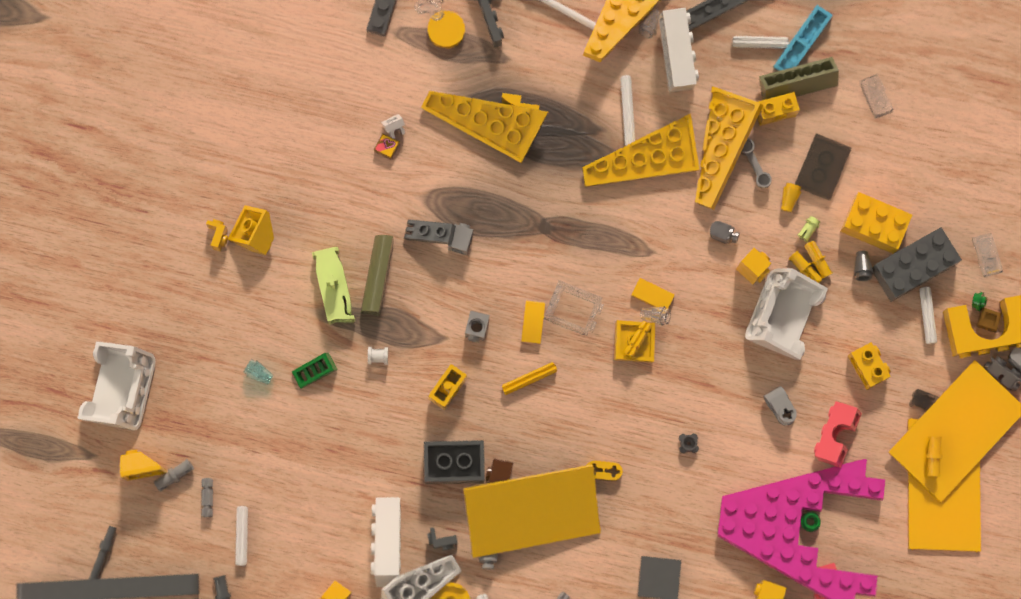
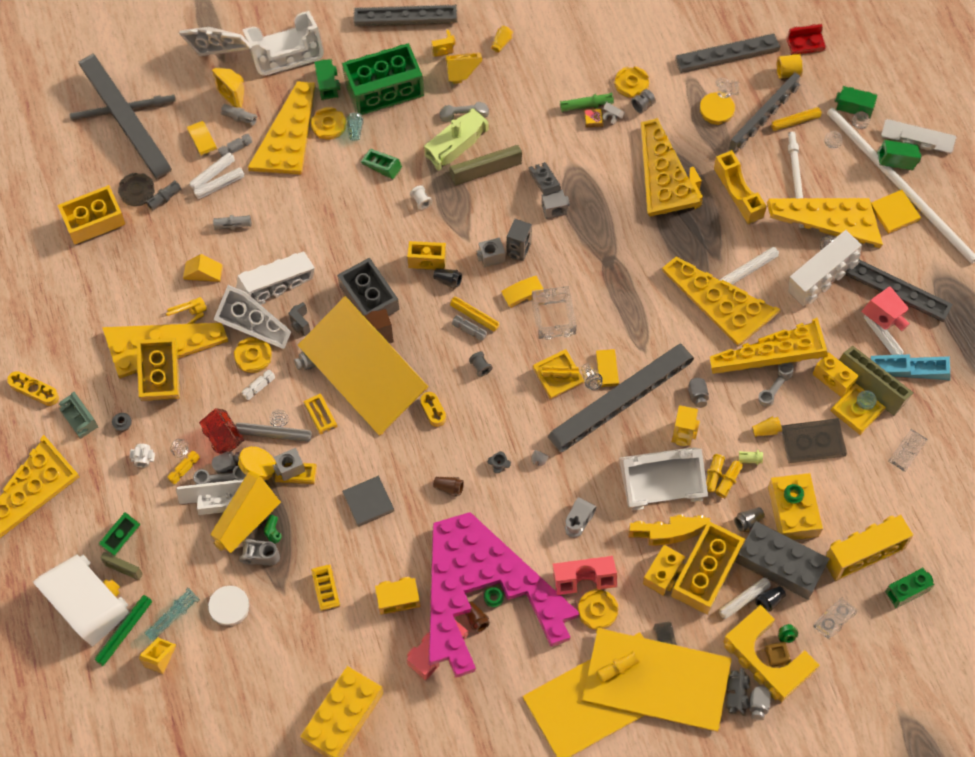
camera: 65 degrees right, 15 degrees down
none -> white wedge [179,27,252,56]
none -> yellow slope [187,121,217,155]
none -> white axle [189,152,235,190]
none -> light grey pin [213,215,251,230]
none -> yellow wing [248,81,315,175]
none -> yellow tile [303,393,337,435]
none -> yellow tile [311,107,346,140]
none -> green brick [314,59,341,100]
none -> green brick [342,43,424,116]
none -> dark grey plate [354,5,457,26]
none -> black cone [433,268,462,288]
none -> reddish brown cone [433,476,464,496]
none -> light grey bar [440,102,489,122]
none -> light grey axle [452,315,487,341]
none -> reddish brown cone [466,601,490,632]
none -> dark grey bush [469,351,493,377]
none -> yellow cone [491,26,513,53]
none -> dark grey brick [506,219,532,261]
none -> light grey hinge [531,450,549,466]
none -> dark grey beam [548,344,694,452]
none -> bright green pin [560,93,614,112]
none -> yellow tile [578,589,618,630]
none -> yellow tile [614,66,649,98]
none -> yellow slope [628,515,710,546]
none -> flat silver wheel [631,89,656,113]
none -> yellow brick [671,521,745,615]
none -> yellow arch [714,150,767,224]
none -> black cone [755,586,786,612]
none -> green plate [784,484,804,504]
none -> yellow brick [826,515,914,581]
none -> yellow tile [830,383,886,435]
none -> clear light blue plate [857,391,877,410]
none -> coral torso [861,286,910,331]
none -> green brick [885,567,935,608]

